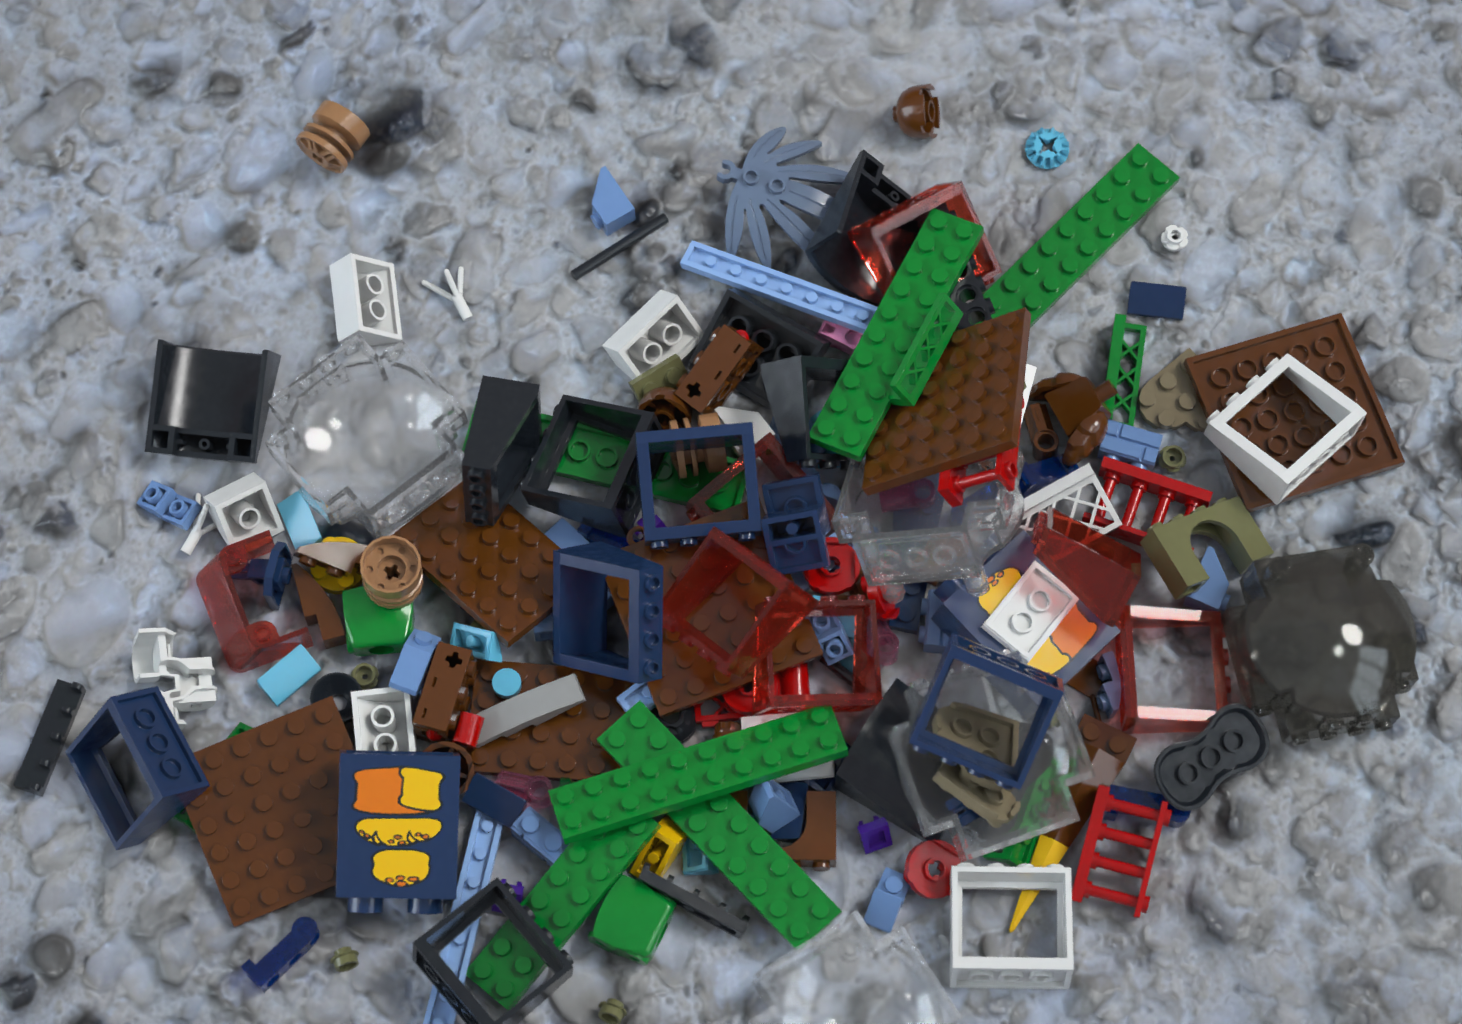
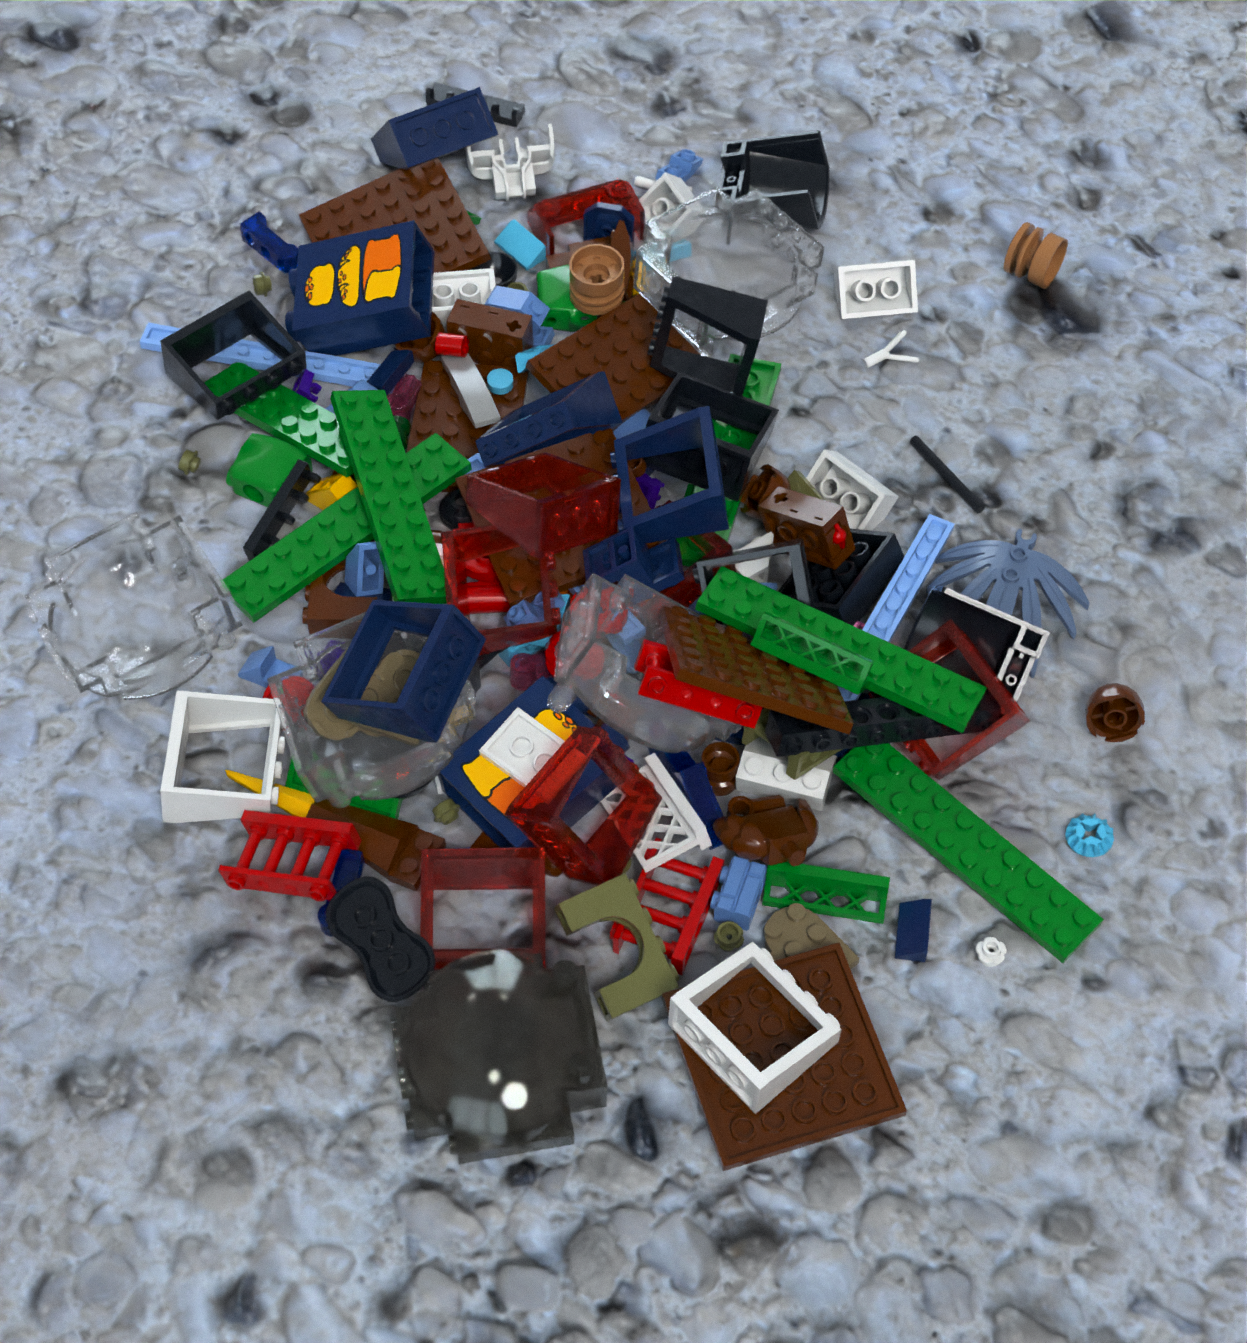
camera: 90 degrees right, 15 degrees down
medium blue slope [590,166,635,236] -> none
medium nougat wheel [669,412,728,479] -> none
medium blue slope [1183,546,1231,618] -> none

